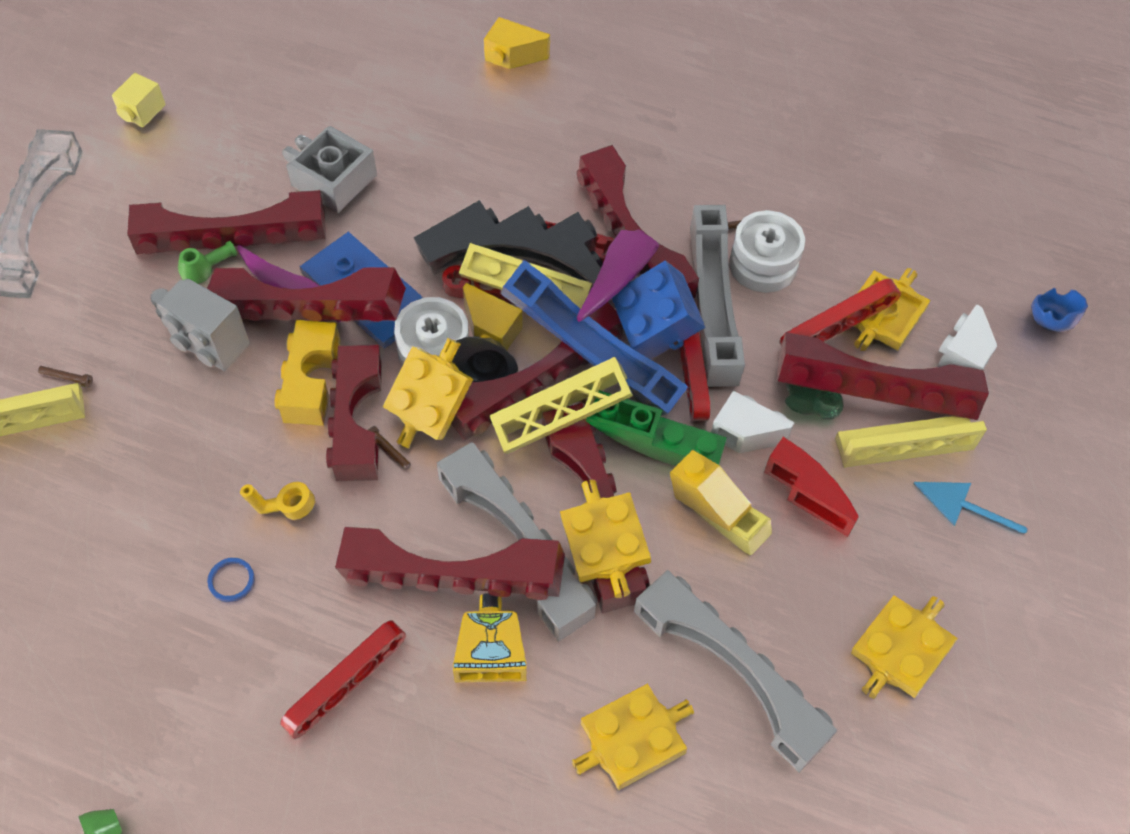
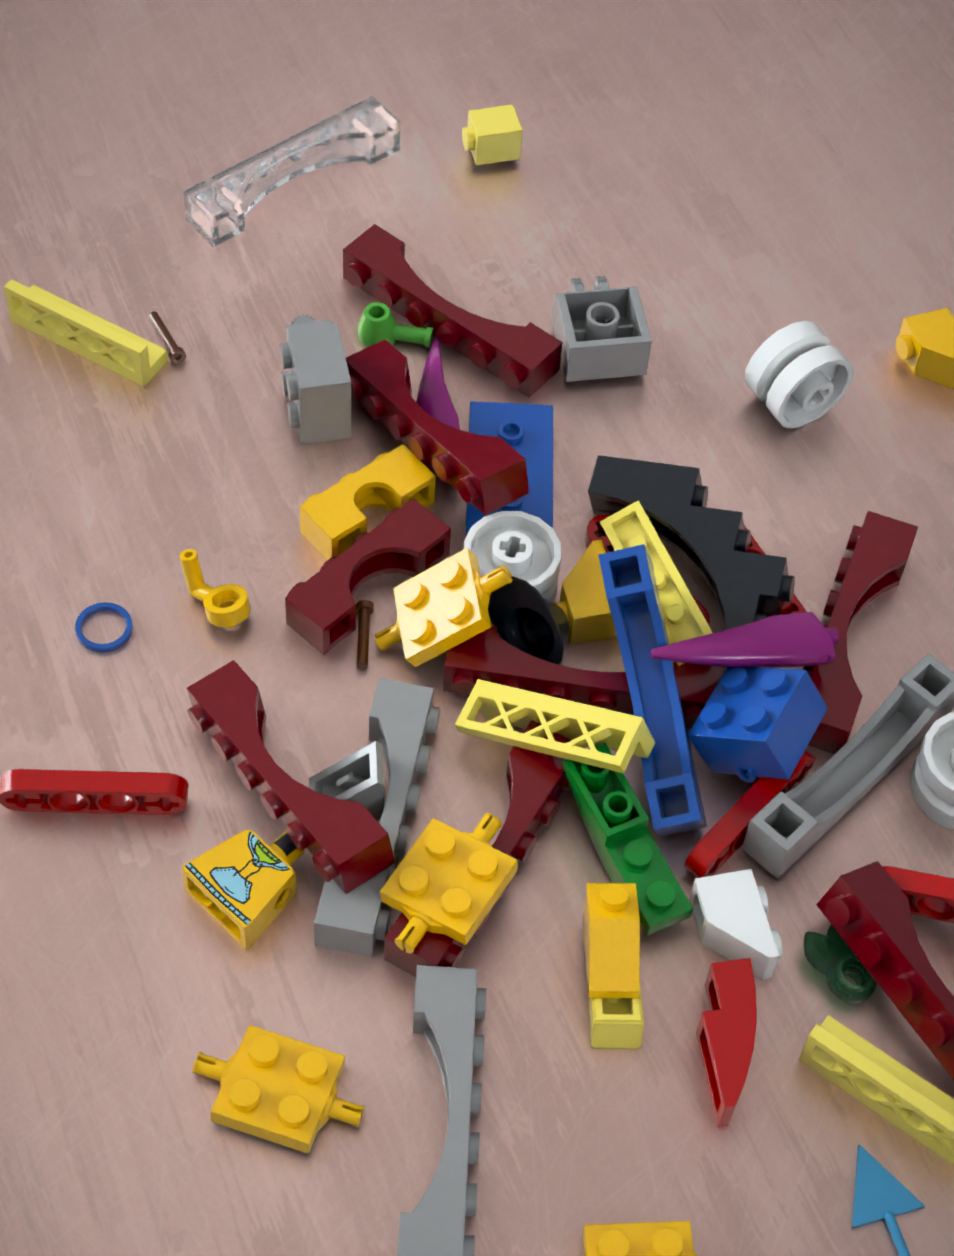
camera: 45 degrees right, 5 degrees down
none -> light grey slope [309,741,384,820]
none -> white wheel [744,320,854,429]

